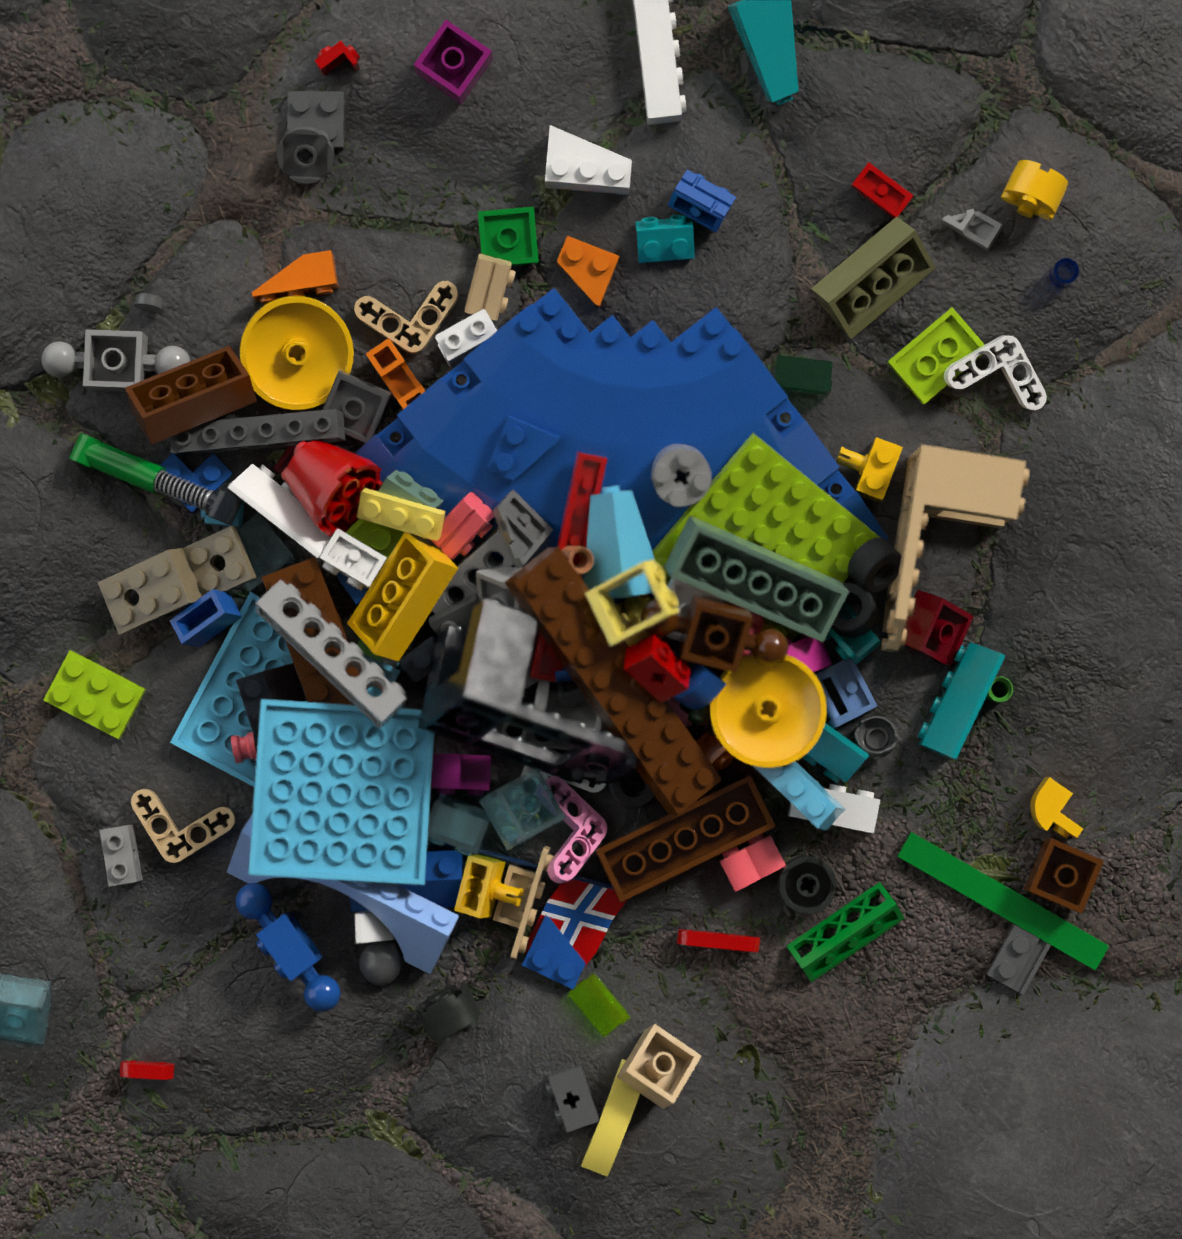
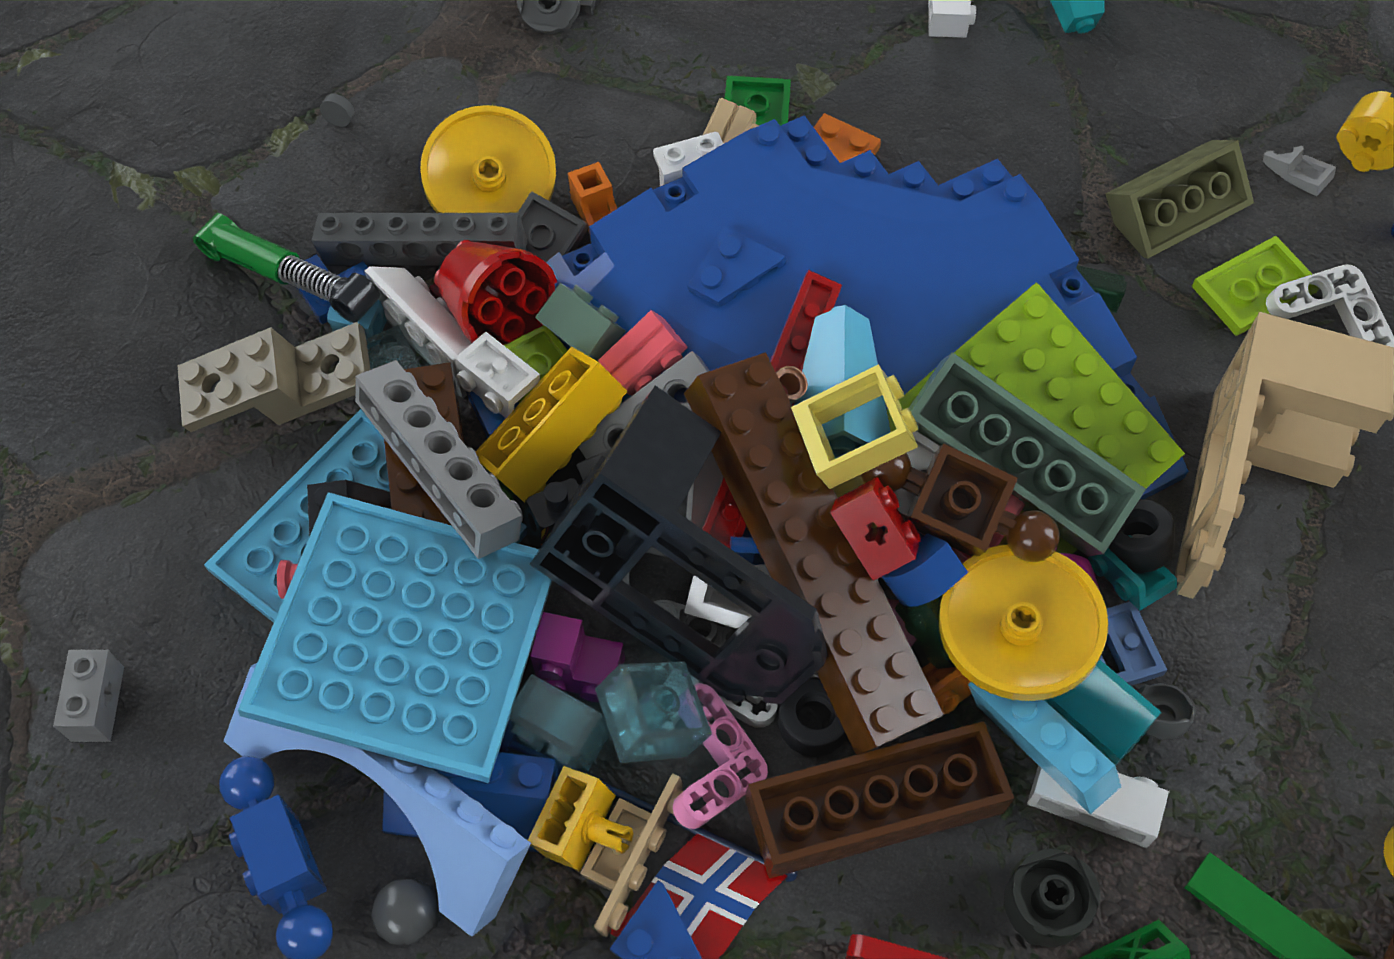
camera: 10 degrees right, 25 degrees down
light grey brick [41,329,190,392] -> none
lime plate [43,650,146,739] -> none
reddish brown brick [125,346,257,444] -> none
tan beam [131,789,236,863] -> none
blue brick [169,589,242,647] -> none
orange slope [252,250,339,304] -> none
tan beam [354,281,458,354] -> none
white slope [355,911,395,943] -> none
light yellow plate [357,488,446,541] -> none
dark grey wing [492,489,553,569] -> none
white wedge [545,125,632,195] -> none
teal bracket [635,215,695,263] -> none
light grey brick [651,444,711,507] -> none
blue brick [667,170,736,233] -> none
coral brick [719,833,786,892] -> none
yellow brick [836,437,903,503] -> none
black tyre [847,538,902,593] -> none
red plate [851,162,914,219] -> none
dark red slope [904,589,974,668] -> none
teal slope [917,642,1005,759] -> none
bright green beam [986,676,1013,703] -> none

